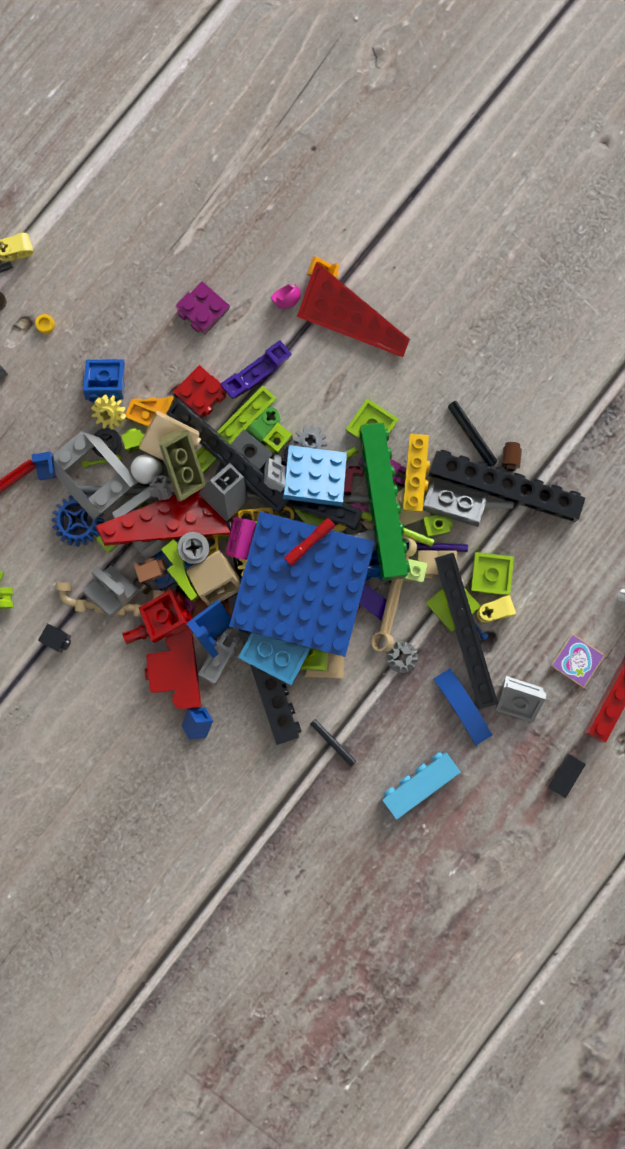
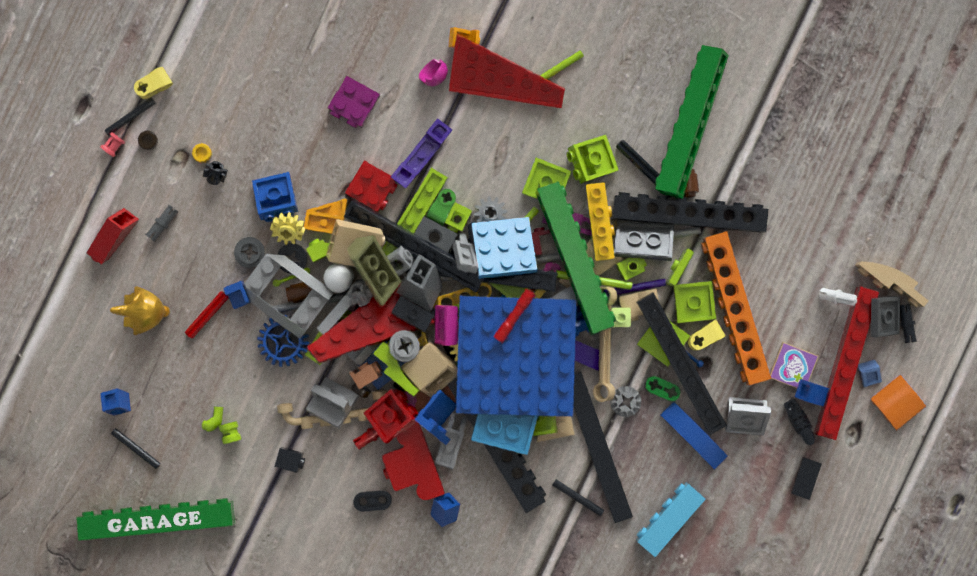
camera: 20 degrees left, 5 degrees up
none -> black gear [203,161,228,185]
none -> dark grey gear [234,237,265,268]
none -> reddish brown brick [286,282,312,303]
none -> black plate [353,490,392,512]
none -> light grey brick [387,246,414,276]
none -> black plate [390,296,434,333]
none -> lime bar [540,50,584,79]
none -> lime plate [566,135,619,184]
none -> black tile [573,372,633,523]
none -> green beam [645,376,681,401]
none -> green brick [655,45,729,199]
none -> lime plate [666,248,694,287]
none -> orange brick [701,231,771,385]
none -> black hinge [784,398,816,446]
none -> blue brick [795,379,829,406]

